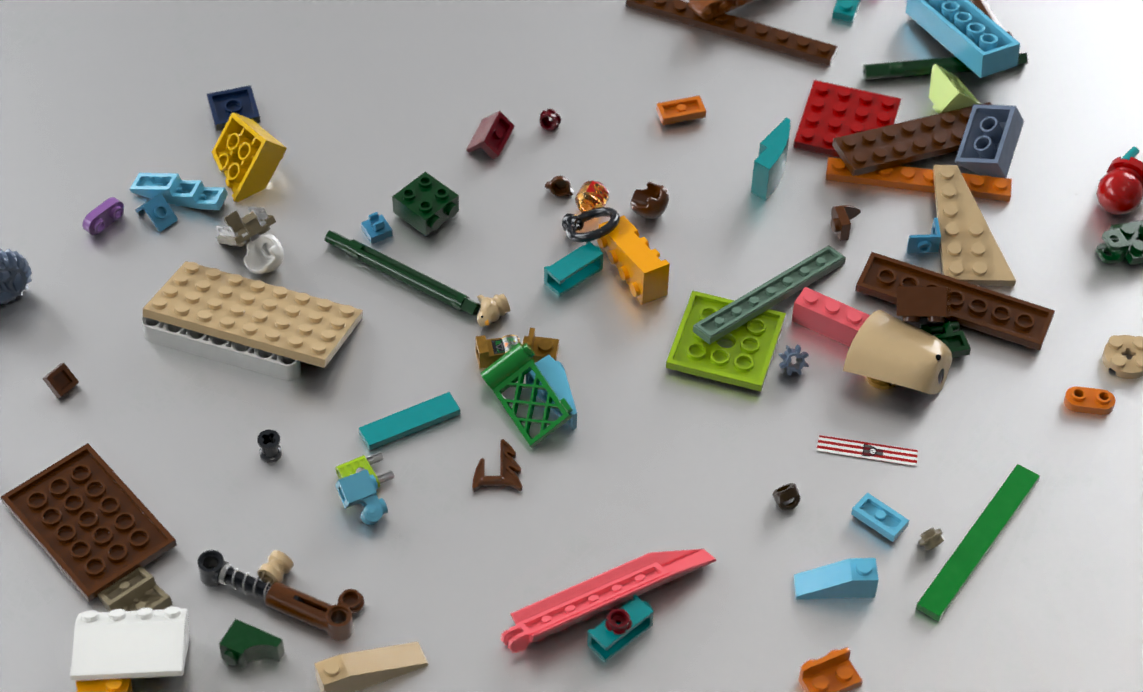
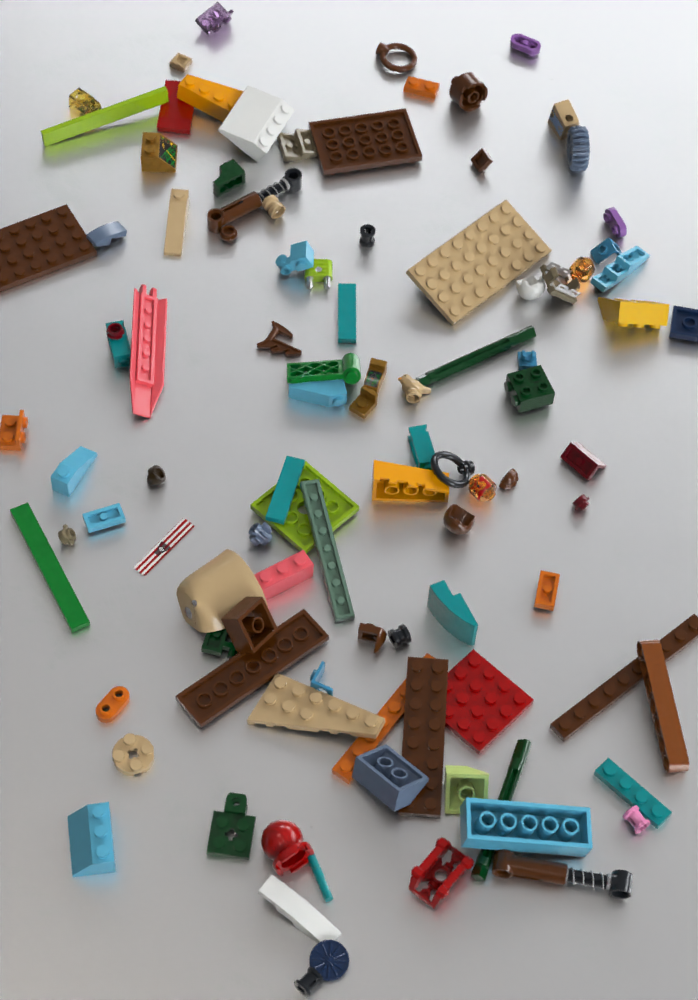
camera: 115 degrees right, 5 degrees up
none -> teal tile [265,456,305,525]
none -> black wheel [388,624,411,648]
none -> red piece [409,837,474,909]
none -> clear orange head [569,257,595,283]

